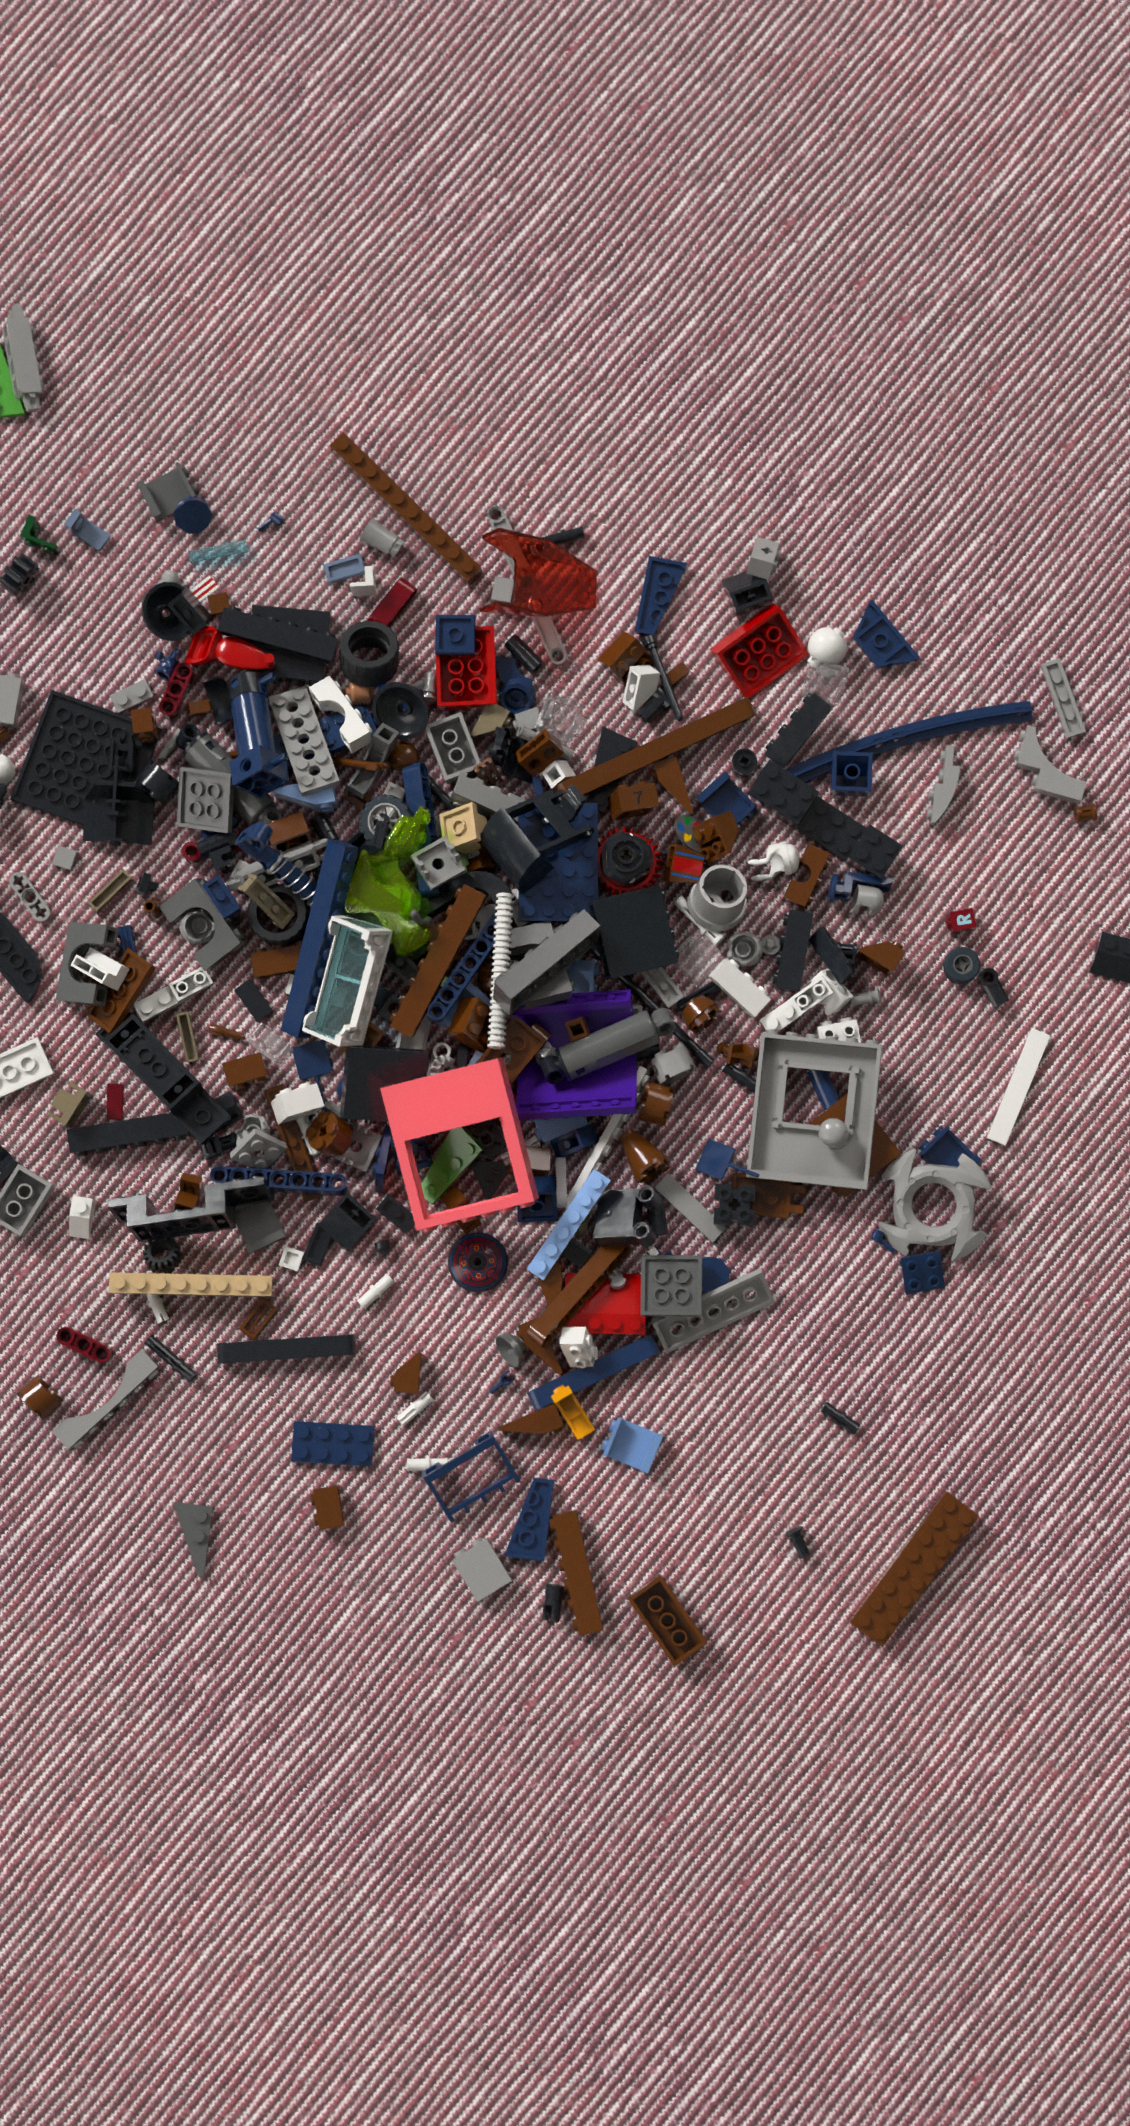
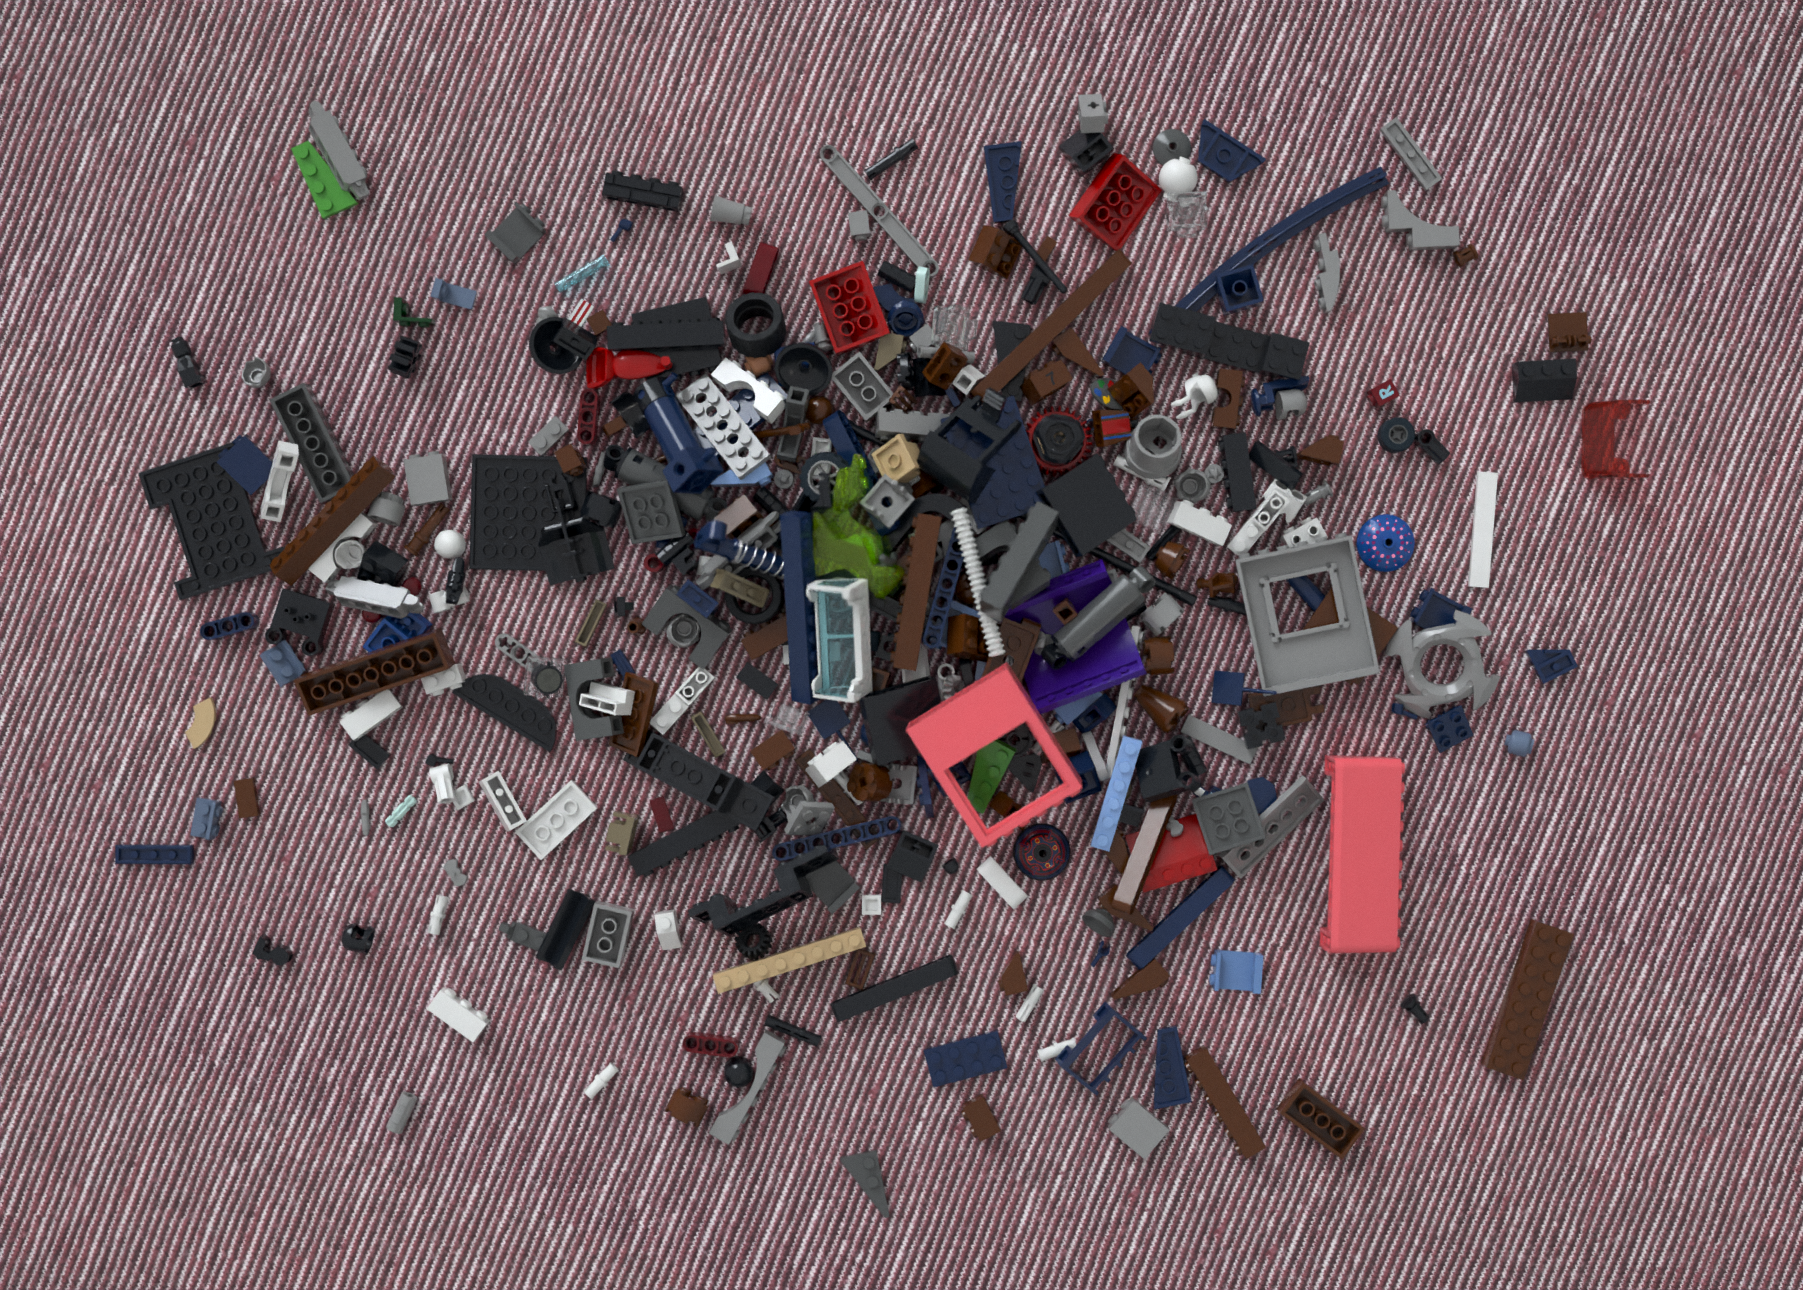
camera: 25 degrees left, 5 degrees up
light grey tile [52,845,78,871] -> none
dark blue piece [154,648,182,681] -> none
dark blue hat [174,496,212,534] -> none
reddish brown brick [174,1173,203,1211] -> none
sand blue tile [323,554,365,585] -> none
reddish brown brick [329,432,482,587] -> none
black plate [376,1194,415,1234] -> none
dark blue tile [435,615,476,655] -> none
clear red windscreen [479,527,597,617] -> none
black hinge [542,1583,564,1623] -> none
light orange arch [551,1385,596,1441] -> none
white brick [560,1327,598,1368] -> none
white slope [623,665,660,711] -> none
black wheel [730,748,757,779] -> none
black brick [764,692,835,769] -> none
light grey helmet [819,1118,849,1151] -> none
black pin [820,1401,861,1435] -> none
none -> piece [523,656,567,699]
none -> black brick [602,171,683,212]
none -> black hair [724,1056,753,1088]
none -> light grey tile [774,470,794,489]
none -> light aqua beam [914,266,930,304]
none -> white beam [977,856,1028,909]
none -> dark grey dish [1153,129,1191,165]
none -> coral windscreen [1320,755,1405,953]
none -> blue dish [1356,514,1415,572]
none -> sand blue head [1504,730,1534,757]
none -> dark blue wing [1525,649,1578,684]

